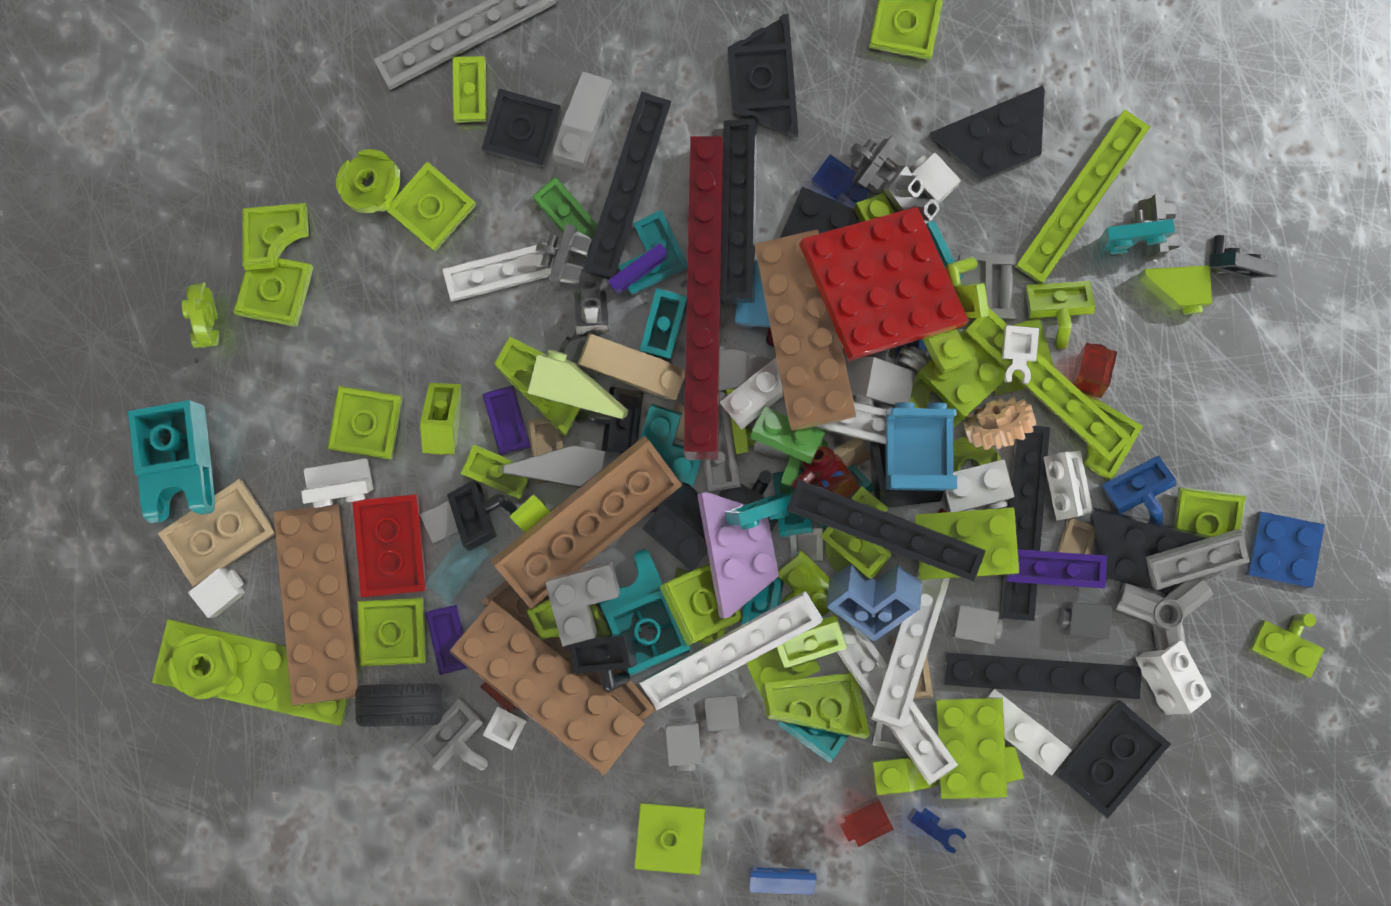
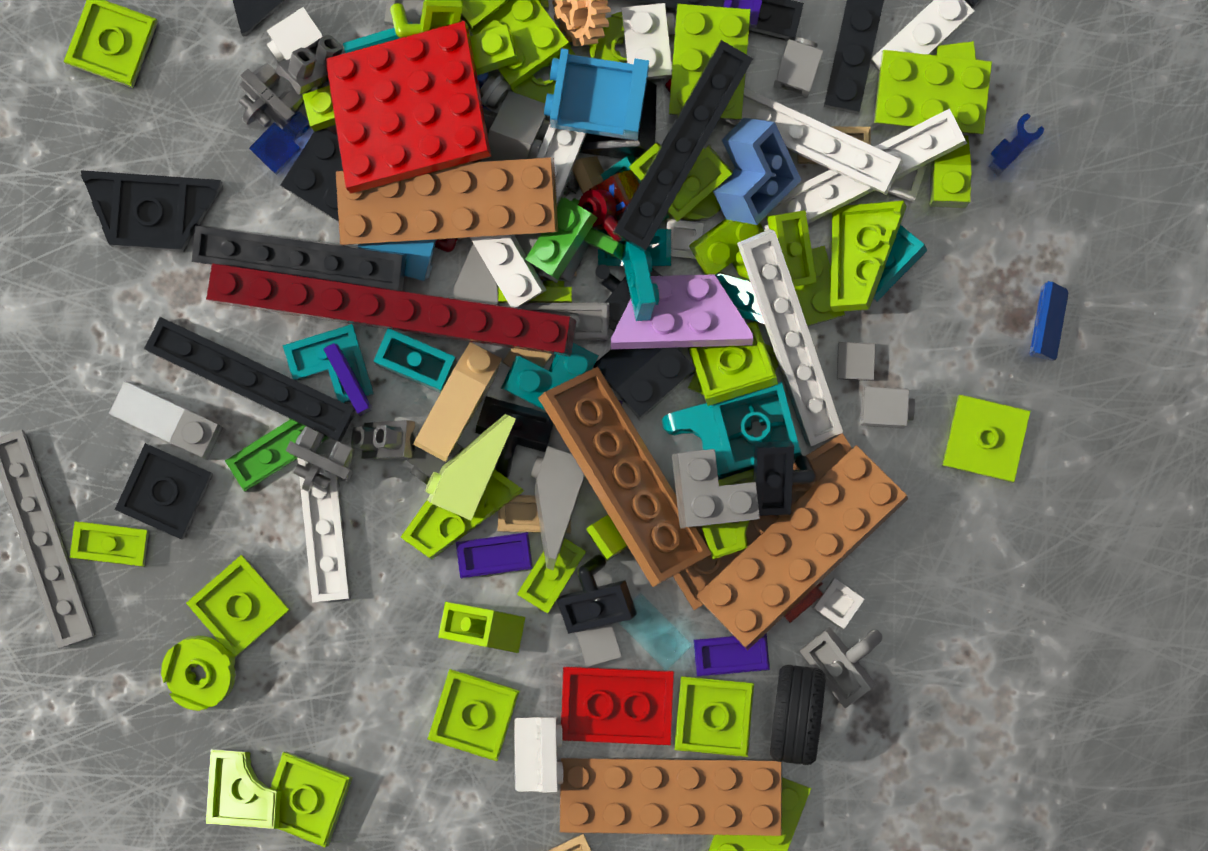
camera: 85 degrees left, 0 degrees up
clear red brick [840,797,894,847] -> none

